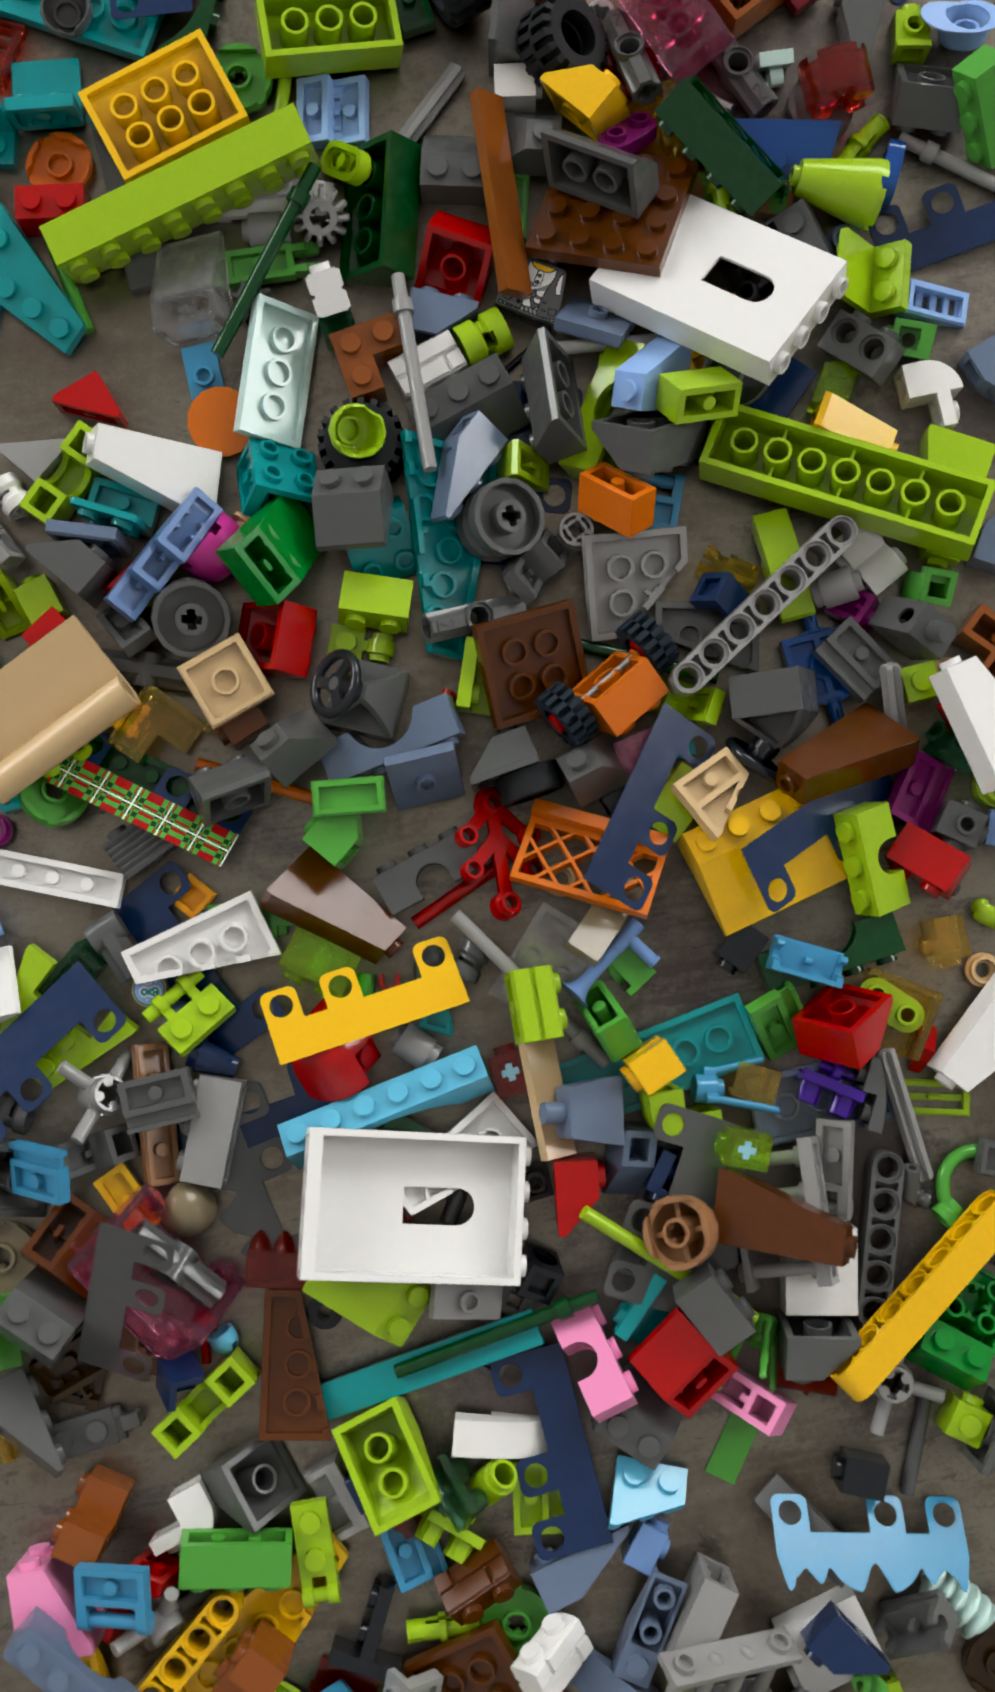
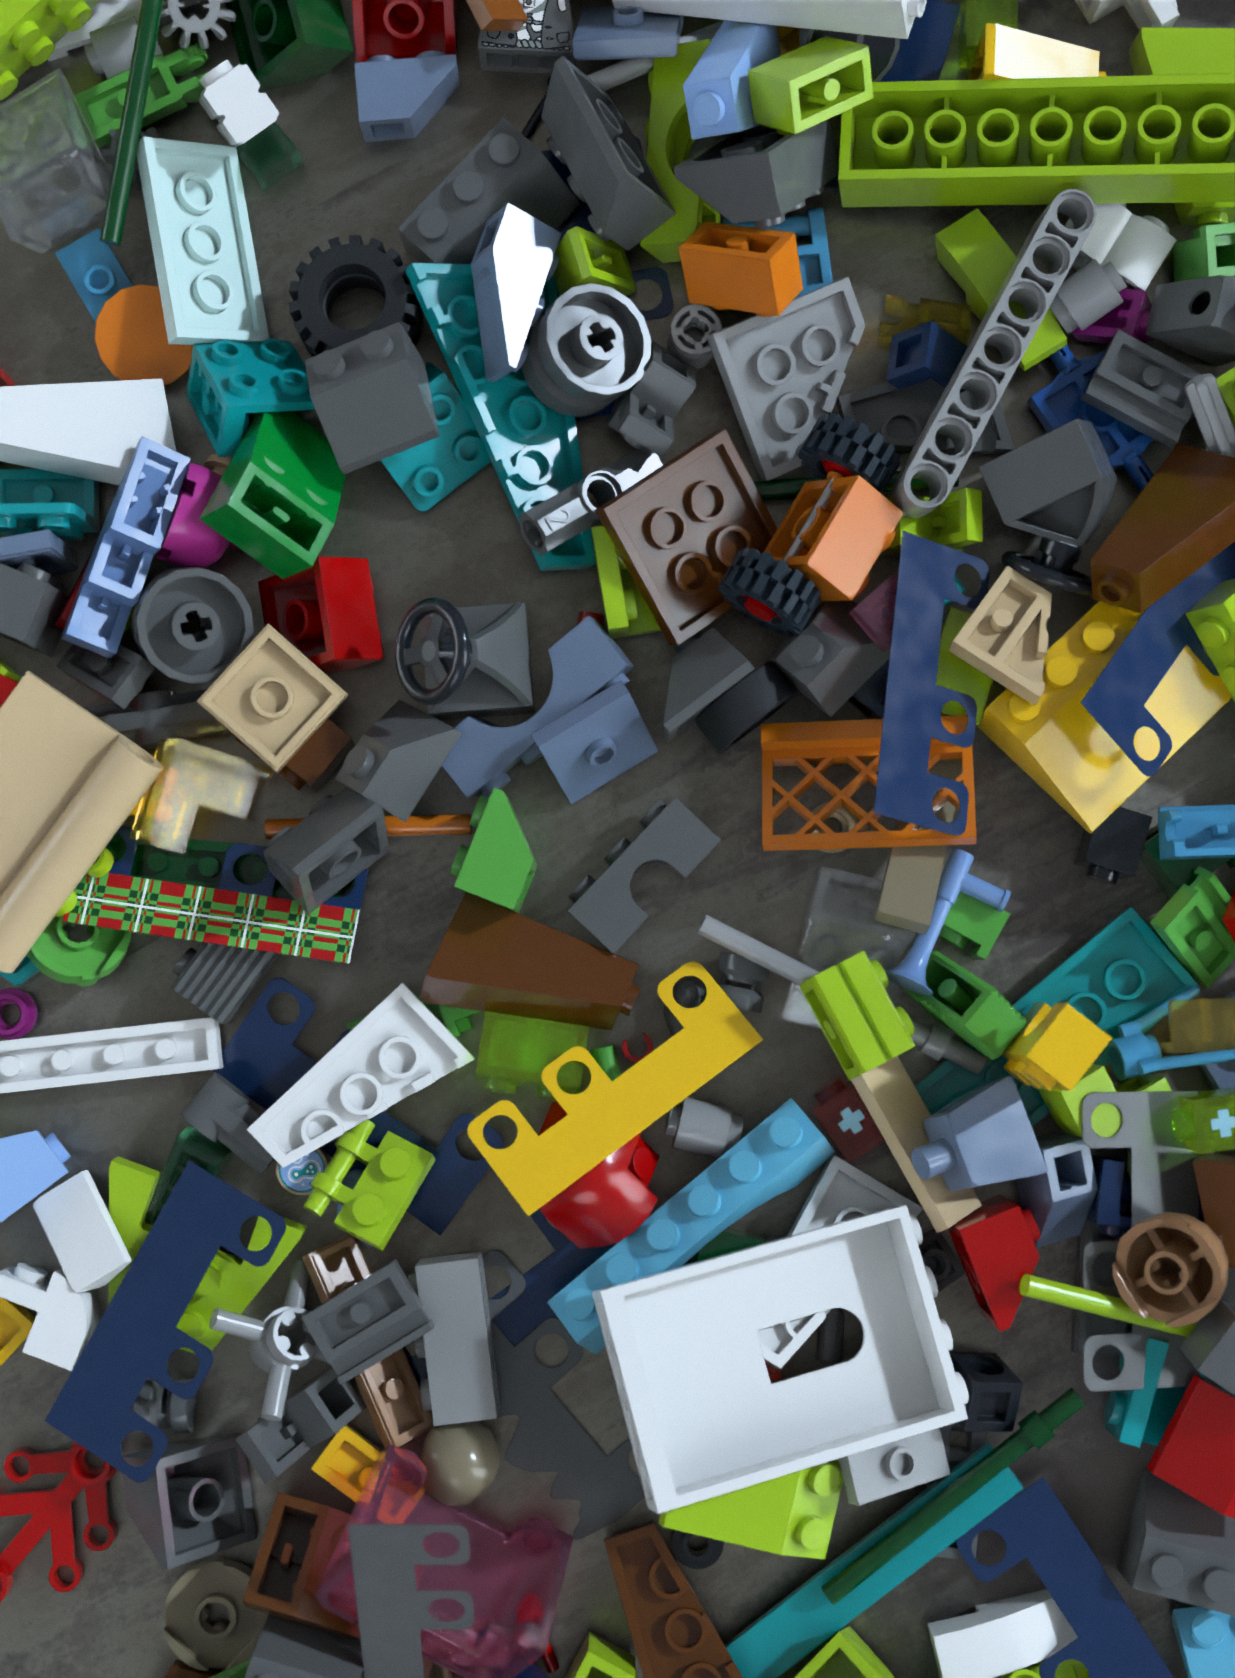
camera: 20 degrees left, 0 degrees up
dark azure plate [8,1139,71,1206] -> none
dark grey piece [131,1219,227,1309] -> none
light orange tile [173,873,219,918] -> none
dark blue cone [185,1039,240,1078] -> none
medium azure hinge [207,1322,239,1355] -> none
clear red plate [245,1230,307,1290] -> none
bright green tile [311,775,387,818] -> none
lime plate [327,623,396,664] -> none
lime hair [328,403,387,459] -> none
dark orange brick [329,312,404,403] -> none
lime brick [338,570,414,634] -> none
white brick [387,329,468,402] -> none
light grey bar [391,272,437,473] -> none
red bar [411,861,495,929] -> none
teal tile [418,1009,454,1037] -> none
lime wheel [451,306,514,367] -> none
red plant [454,787,544,921] -> none
bright pink arch [550,1304,639,1423] -> none

